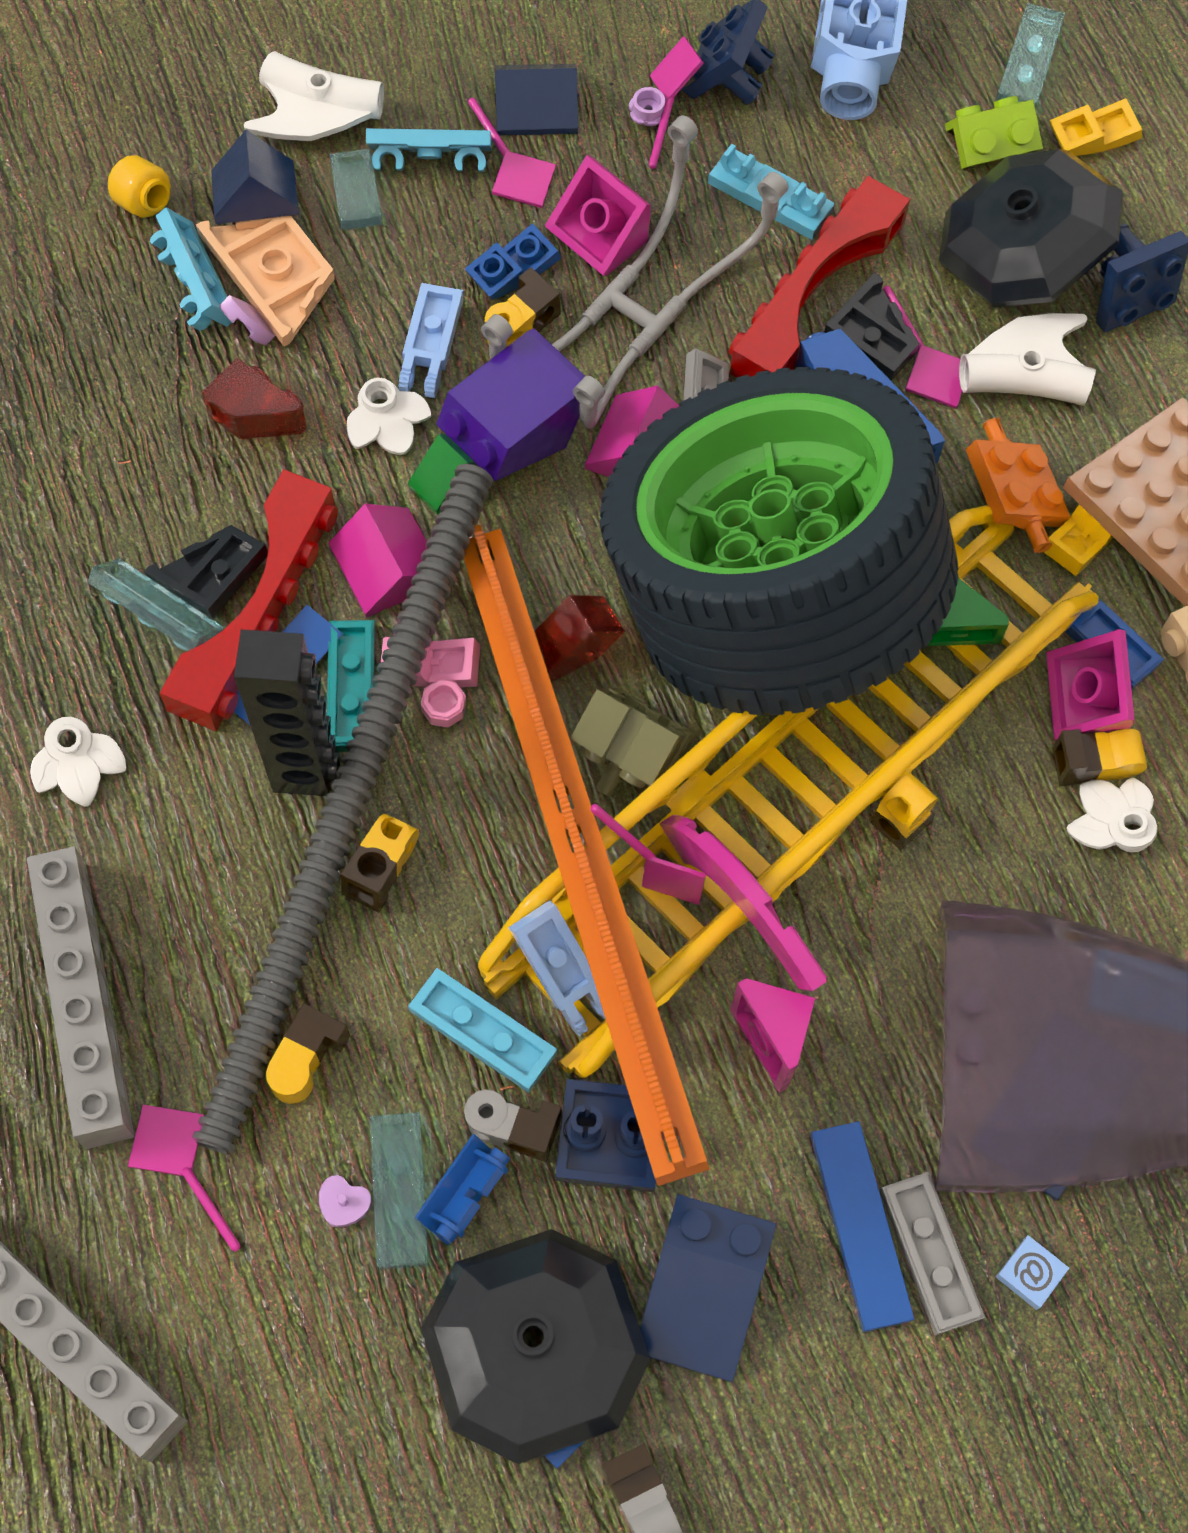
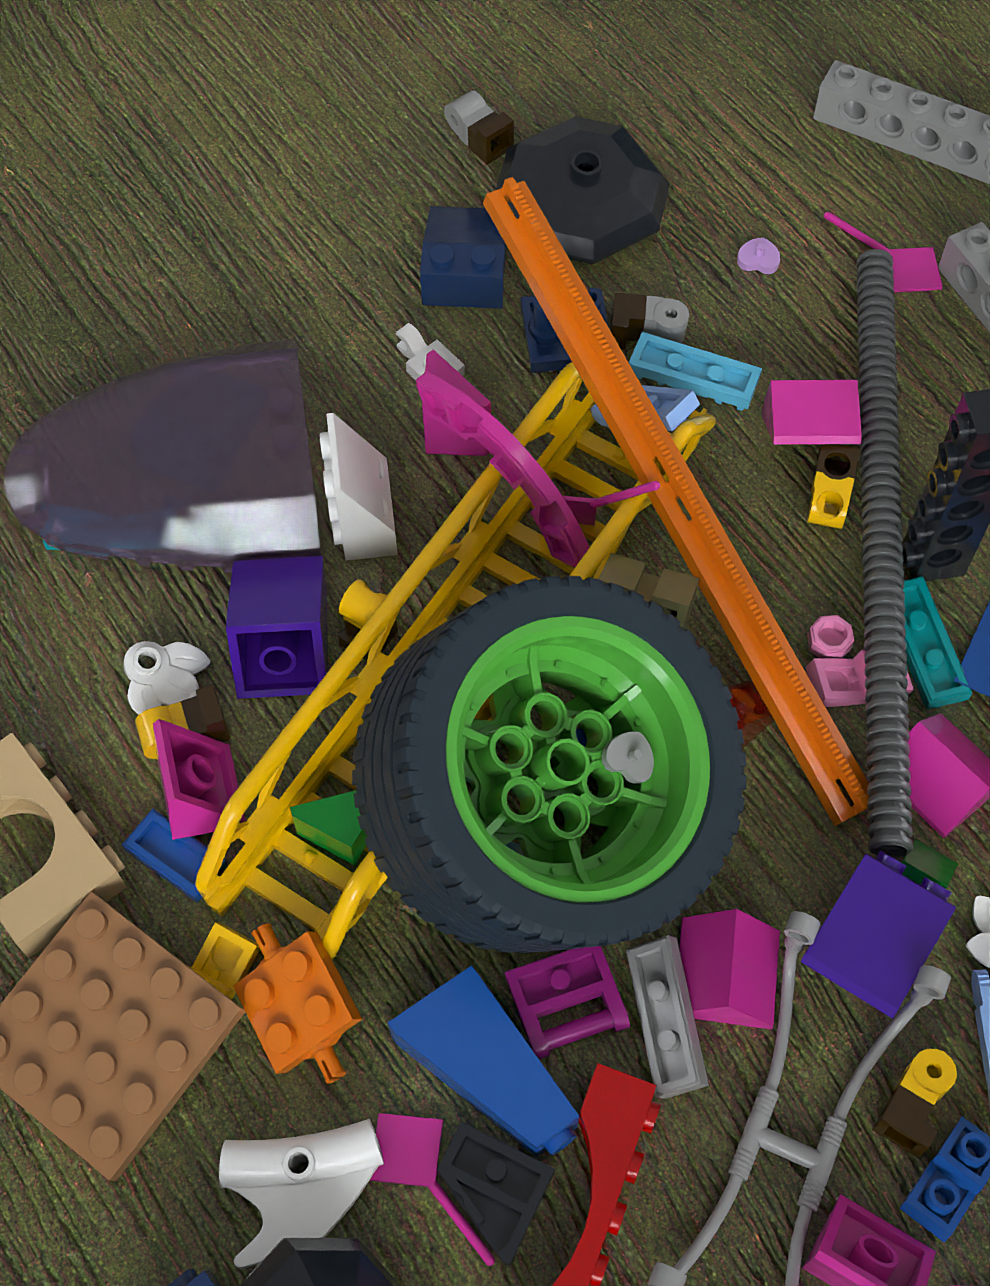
camera: 170 degrees right, 5 degrees down
leg [266,1003,350,1104] -> none
clear light blue tile [370,1112,429,1270] -> none
blue hinge [414,1134,510,1245] -> none
blue tile [810,1121,914,1333] -> none
light grey tile [880,1172,985,1336] -> none
light blue tile [996,1235,1069,1310] -> none
none -> dark purple slope [226,556,328,699]
none -> white slope [320,413,398,561]
none -> white plate [396,323,465,380]
none -> light grey piece [601,731,654,783]
none -> dark pink slope [762,380,862,444]

